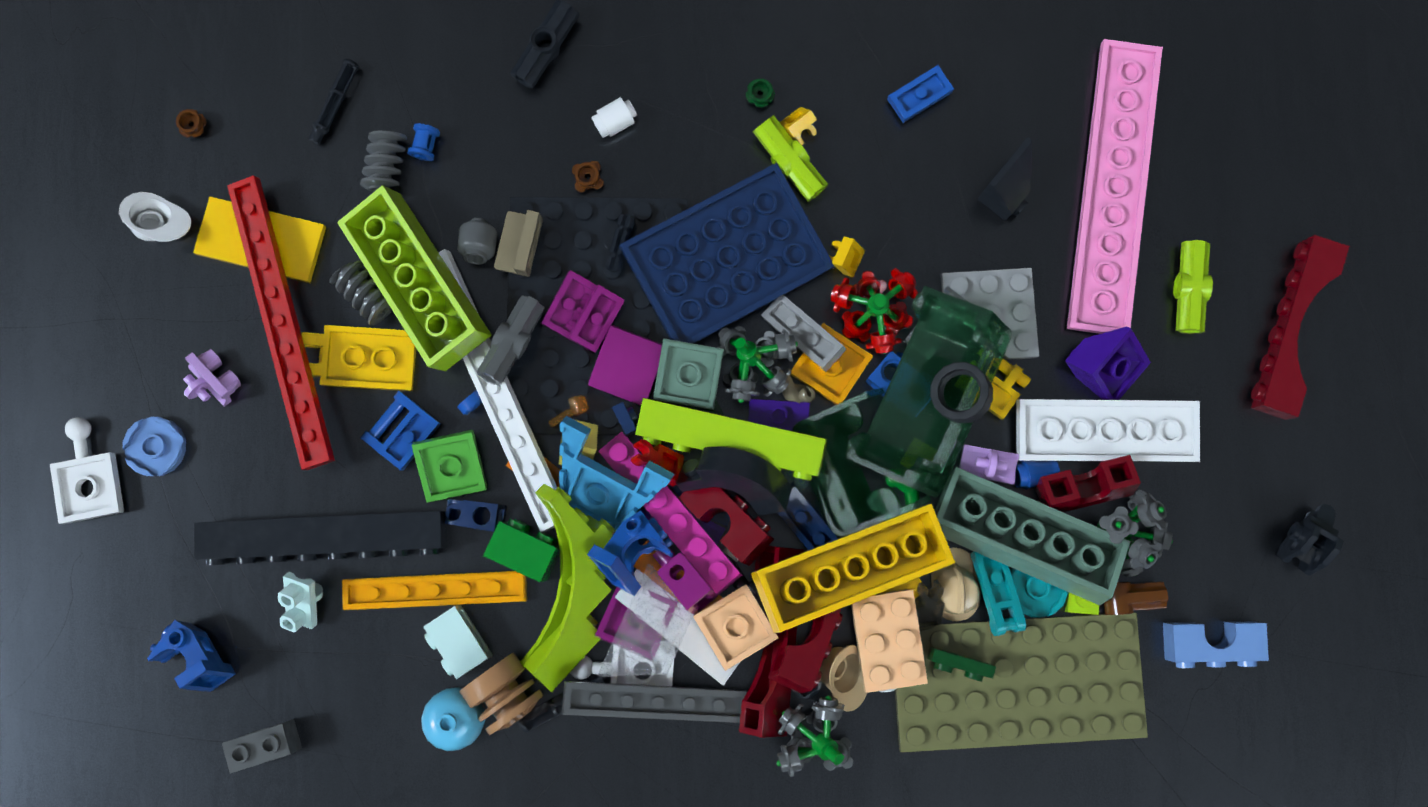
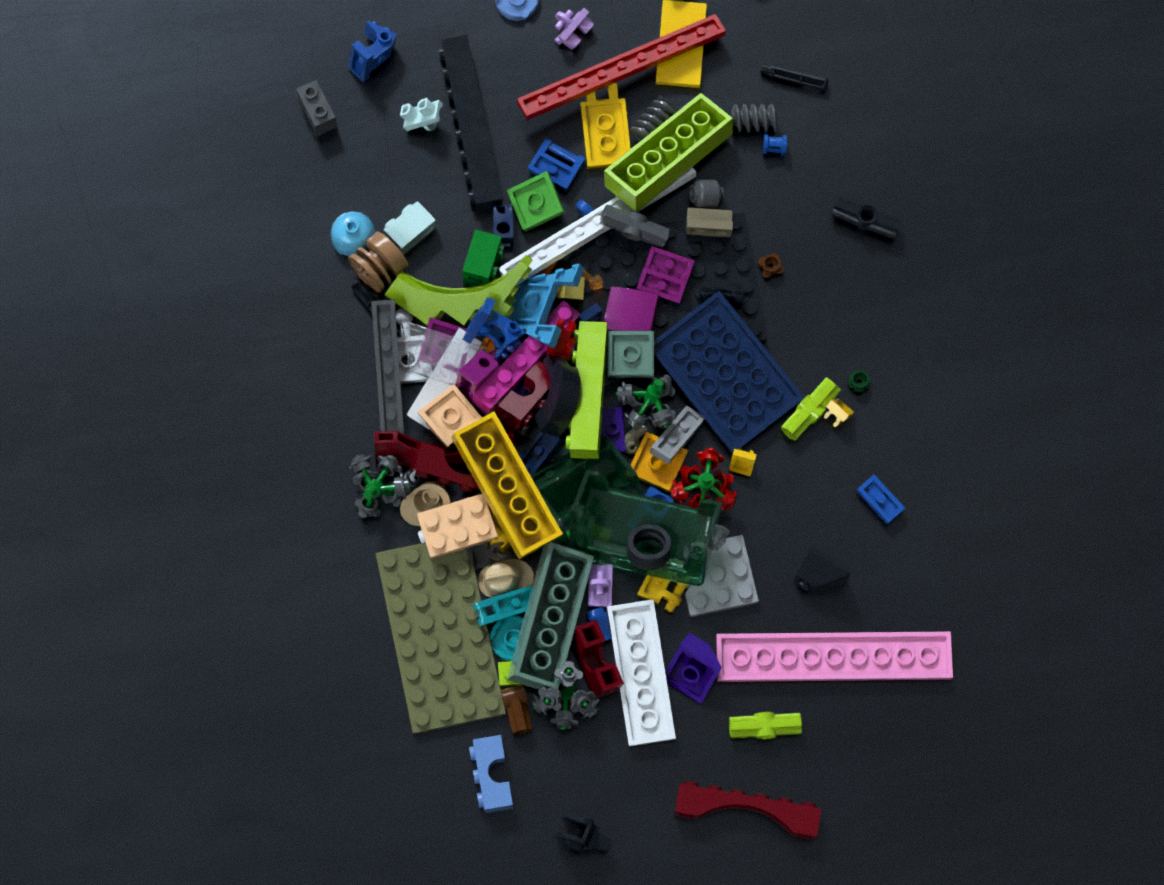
camera: 75 degrees right, 10 degrees down
light orange tile [342,571,527,610] -> none
white brick [591,97,637,138] -> none
dark green plate [927,647,996,682] -> none

